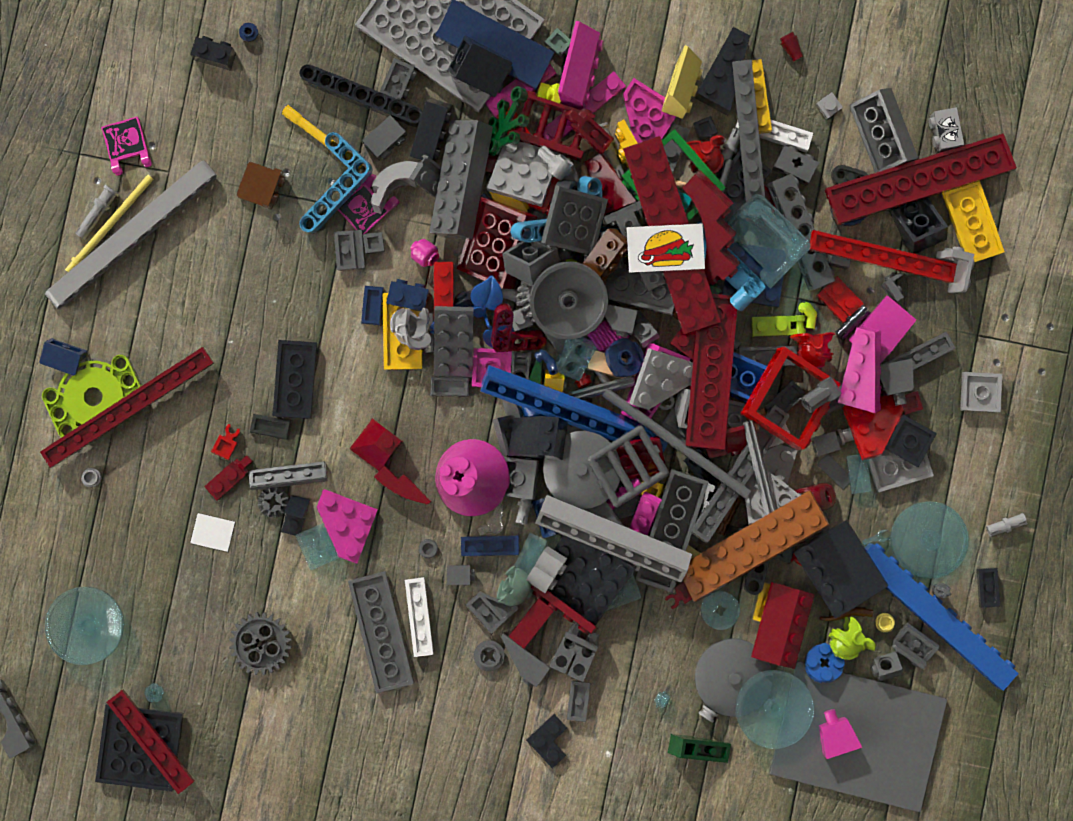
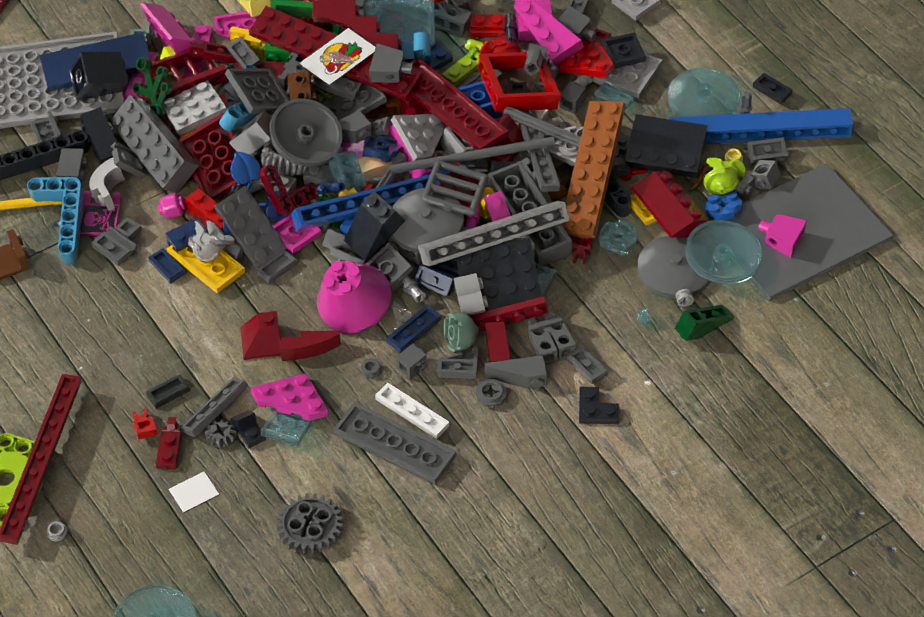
camera: 40 degrees left, 35 degrees down
black plate [272,340,318,419] -> none
clear light blue plate [514,533,547,575] -> none
light grey axle [538,146,576,180] -> none
light grey pin [986,513,1027,537] -> none
none -> dark grey plate [226,37,261,69]
none -> clear animal [320,51,355,64]
none -> dark grey torso [369,44,413,83]
none -> dark grey plate [736,174,754,200]

